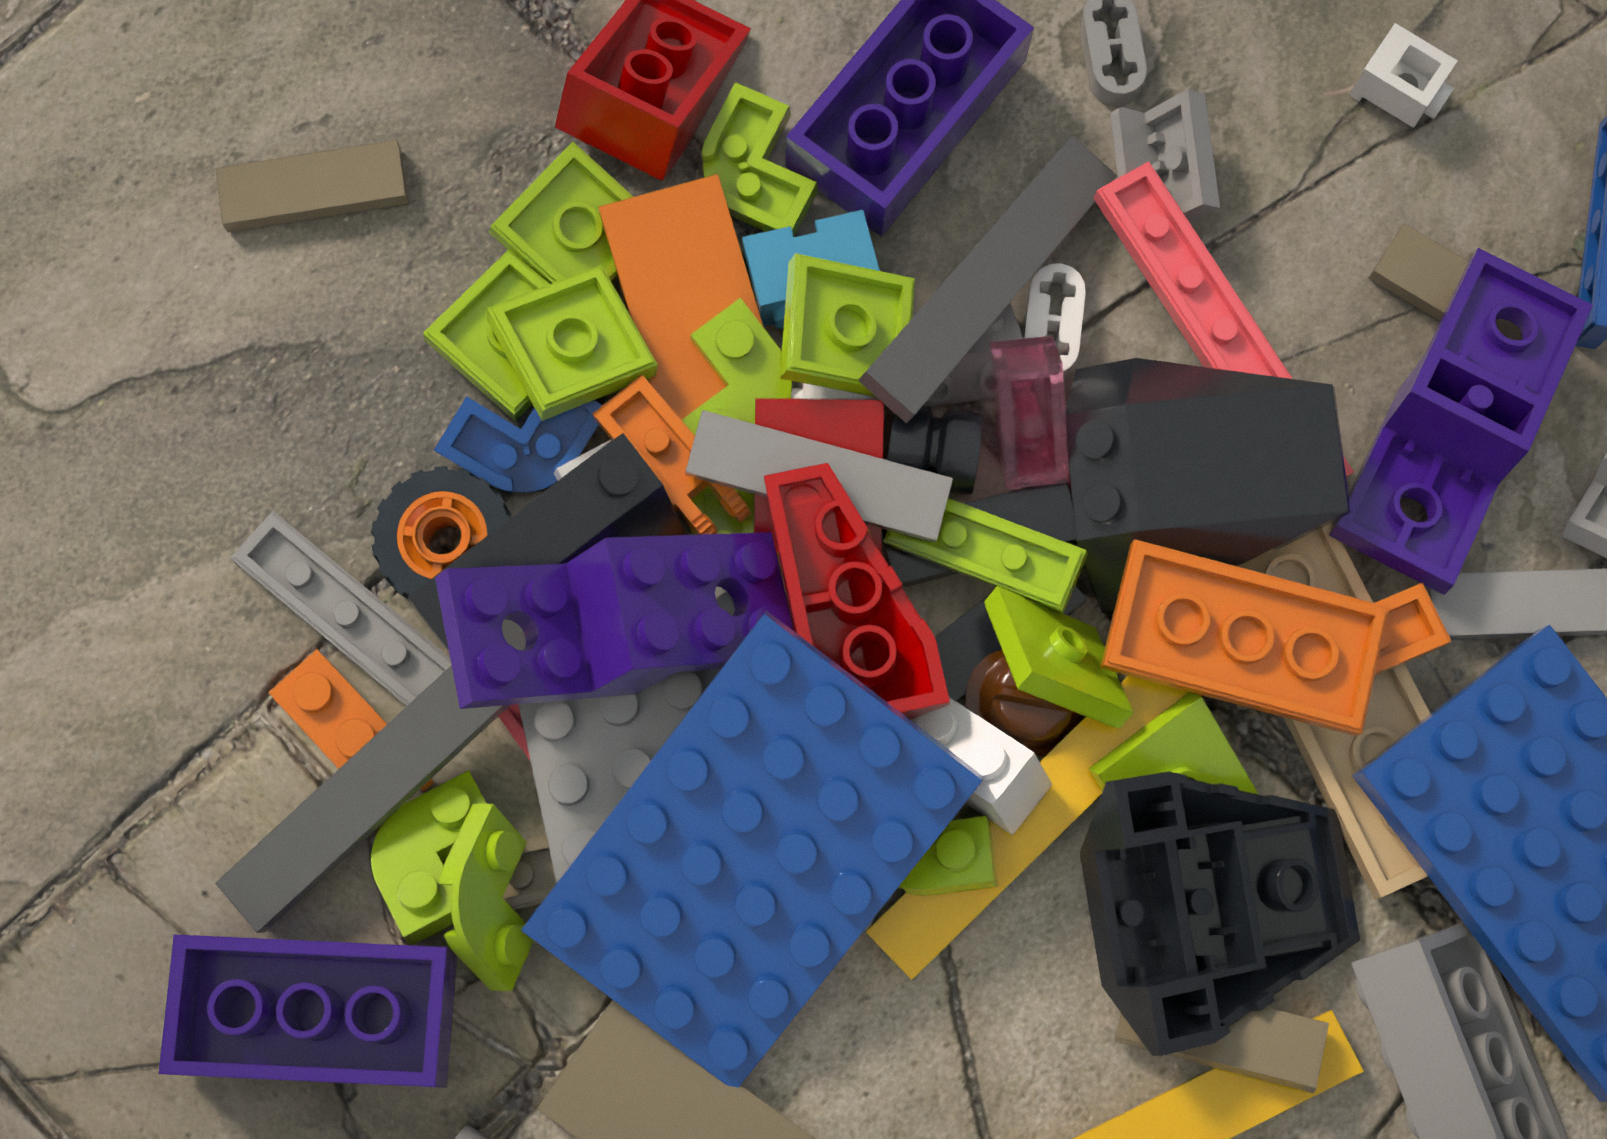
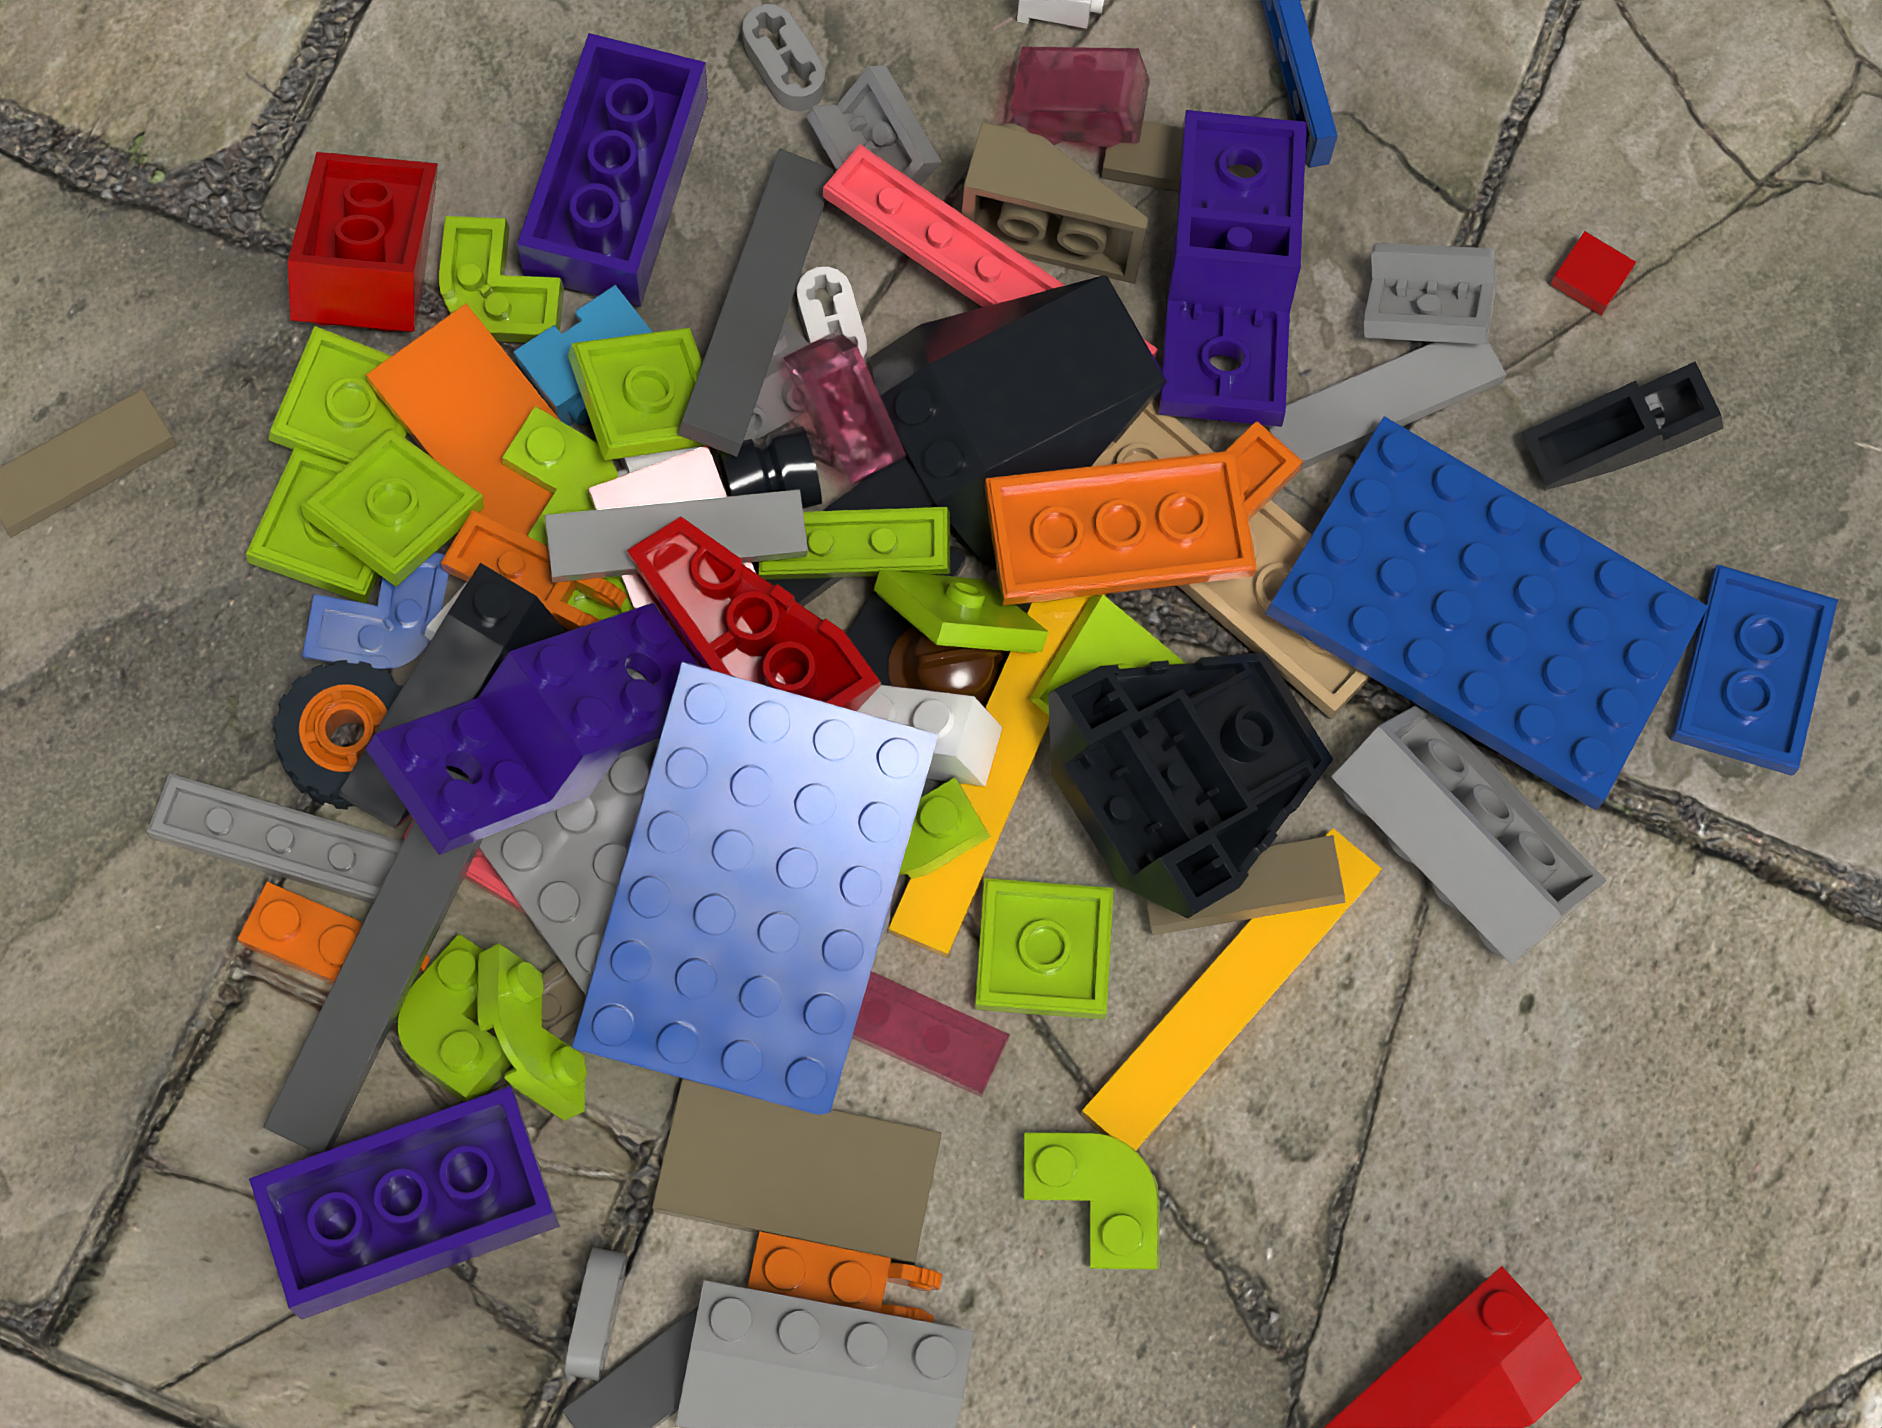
camera: 25 degrees left, 5 degrees down
none -> clear pink tile [852,971,1010,1098]
none -> dark tan slope [962,122,1149,284]
none -> lime plate [975,878,1114,1020]
none -> clear pink brick [1011,47,1150,147]

